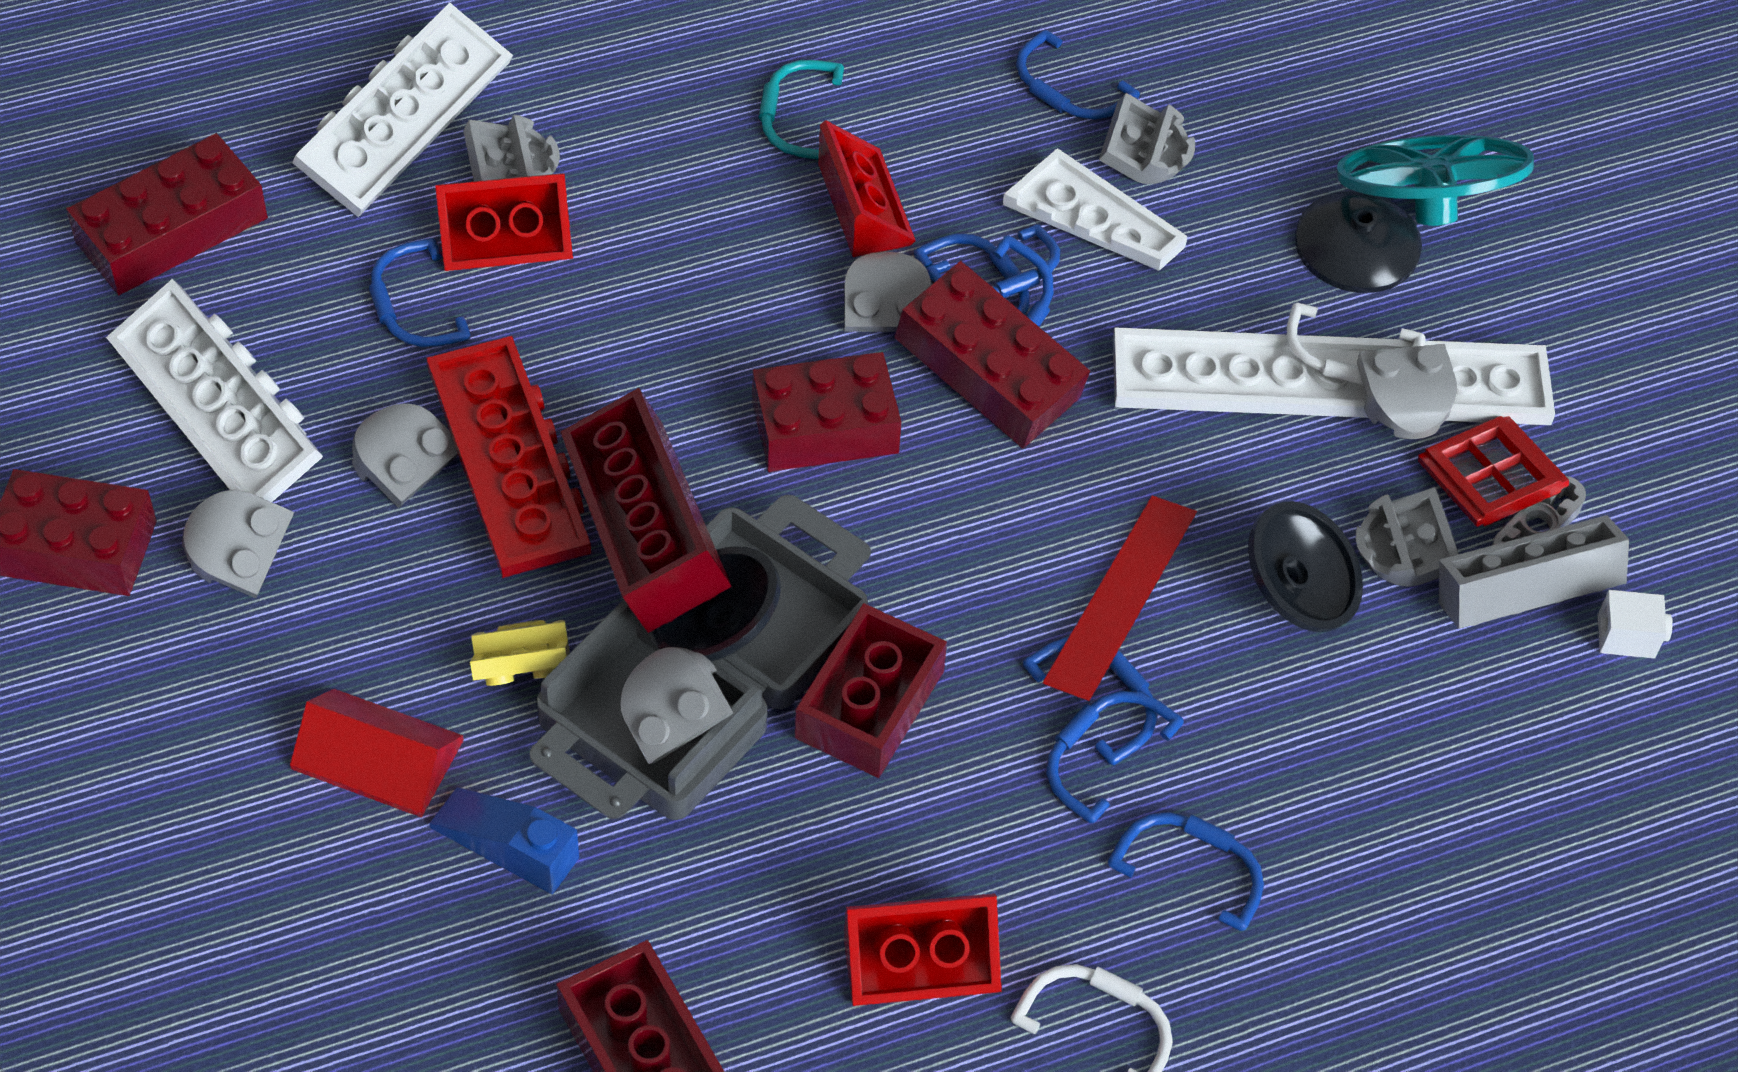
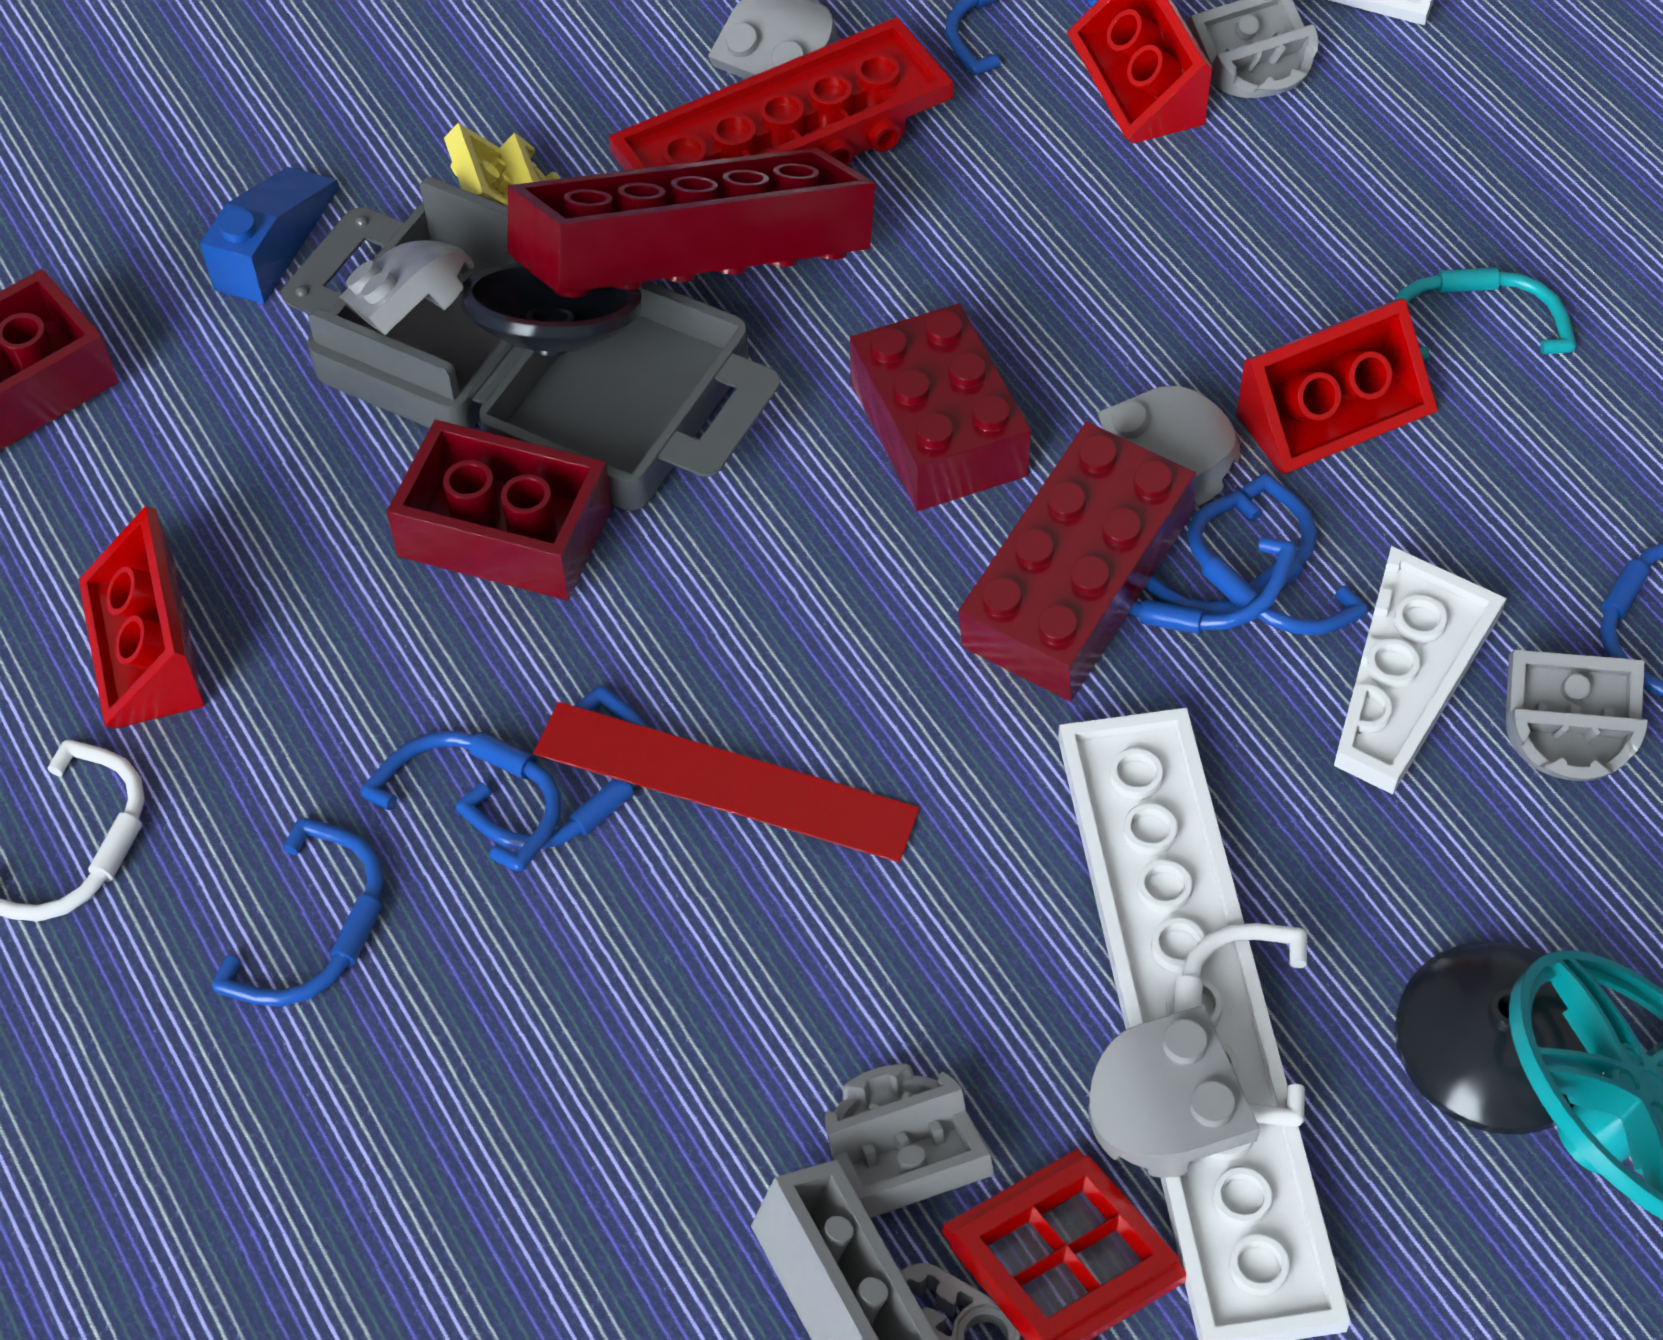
camera: 85 degrees right, 0 degrees up
red slope [290,689,464,818] -> none
black dish [1248,501,1363,632] -> none

